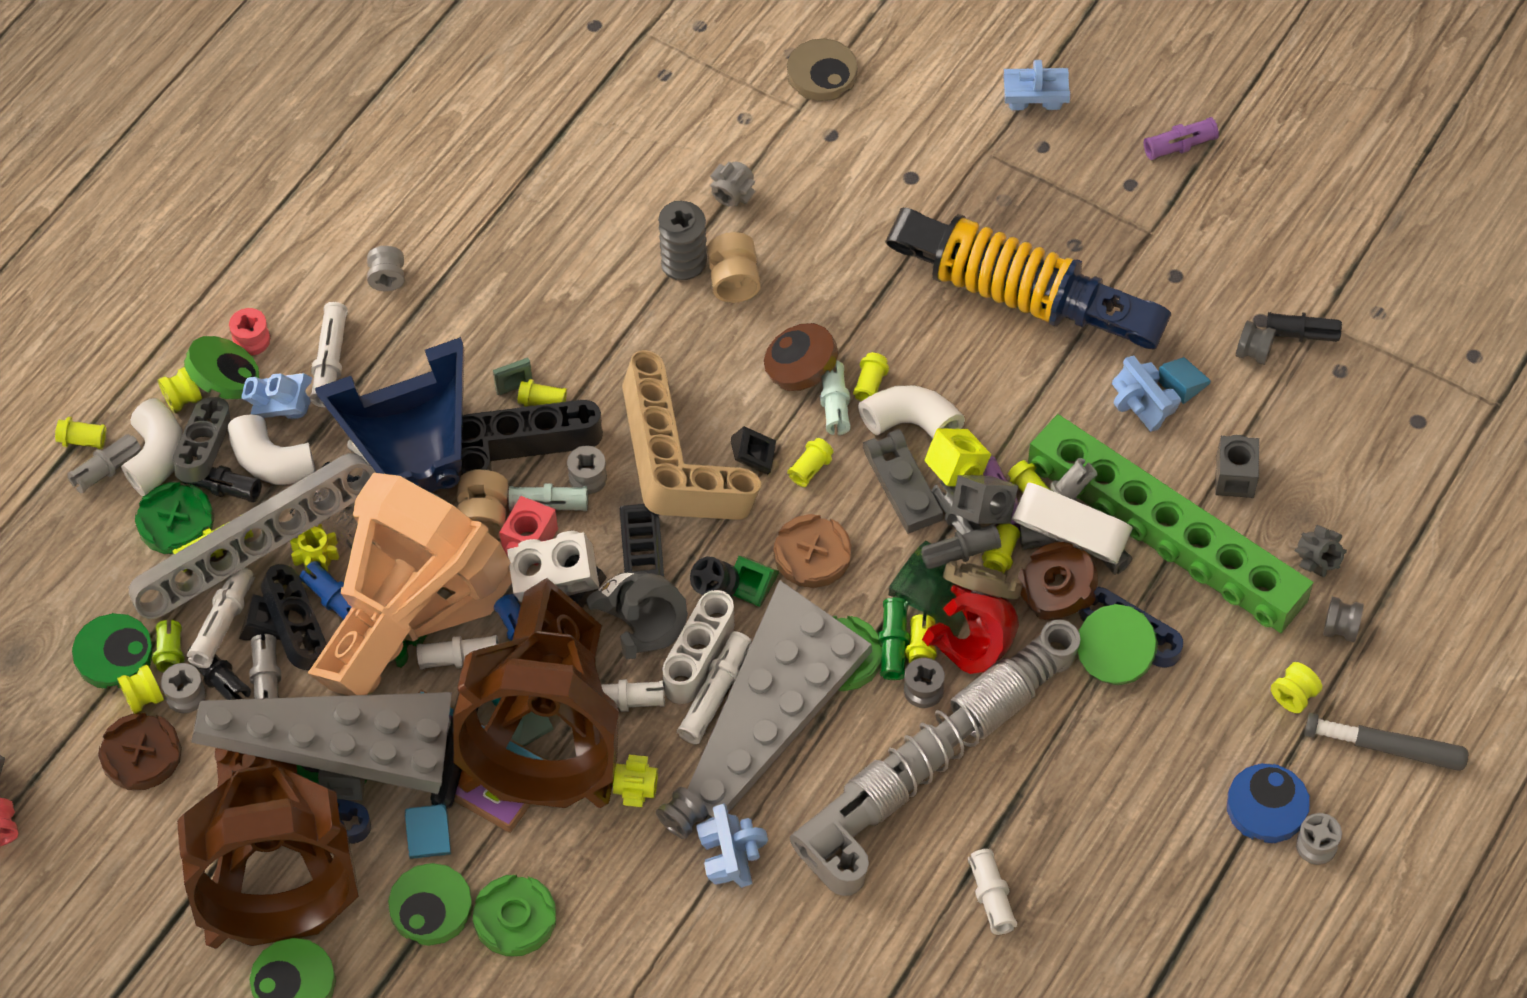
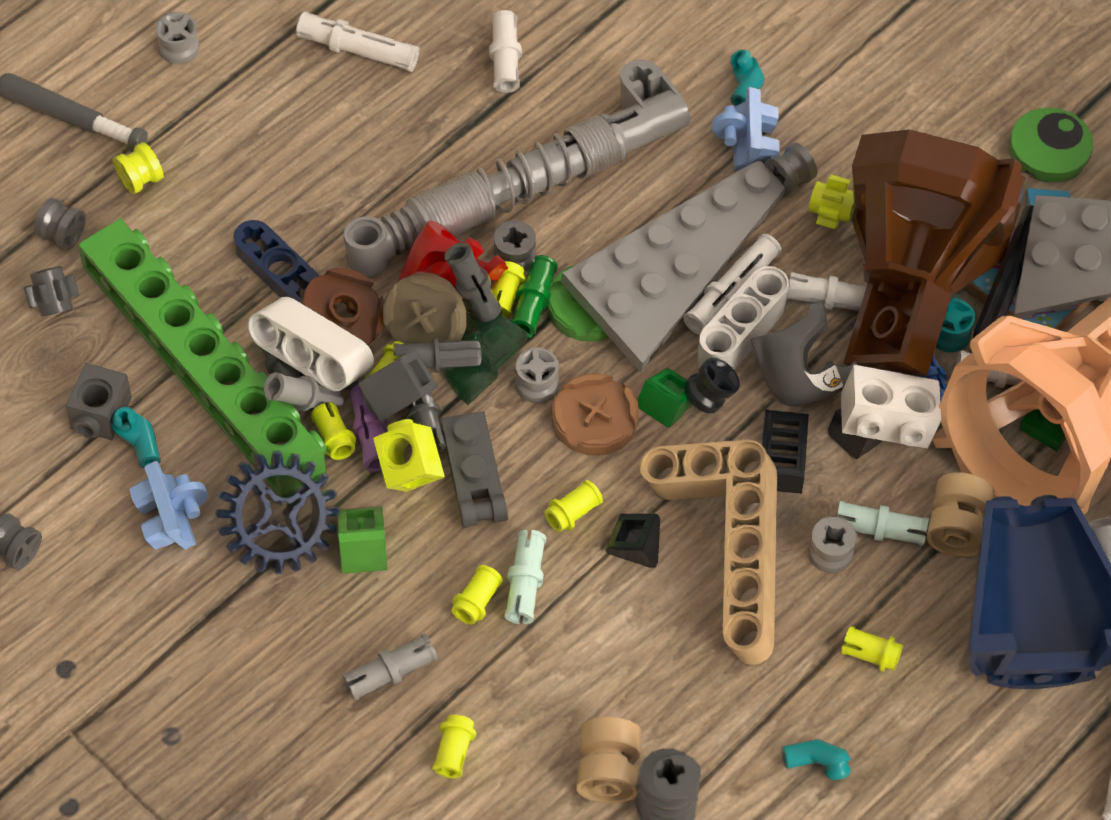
camera: 170 degrees left, 0 degrees up
black beam [458,400,603,478] -> none
bright green tile [473,875,556,956] -> none
sand green slope [493,358,532,395] -> none
coral brick [499,496,558,566] -> none
reddish brown tile [764,323,839,391] -> none
white cylinder [858,385,965,439] -> none
piece [885,208,1172,350] -> none
bright green tile [1077,604,1158,685] -> none
dark azure slope [1158,357,1211,404] -> none
blue tile [1227,763,1310,843] -> none
none -> teal arm [112,407,161,469]
none -> dark blue gear [215,451,339,574]
none -> white pin [296,11,420,72]
none -> bright green slope [338,506,387,574]
none -> light grey pin [342,633,438,701]
none -> neon yellow pin [432,714,476,778]
none -> dark grey pin [445,243,501,322]
none -> light grey wheel [515,347,559,403]
none -> teal arm [730,49,765,106]
none -> teal arm [781,739,851,780]

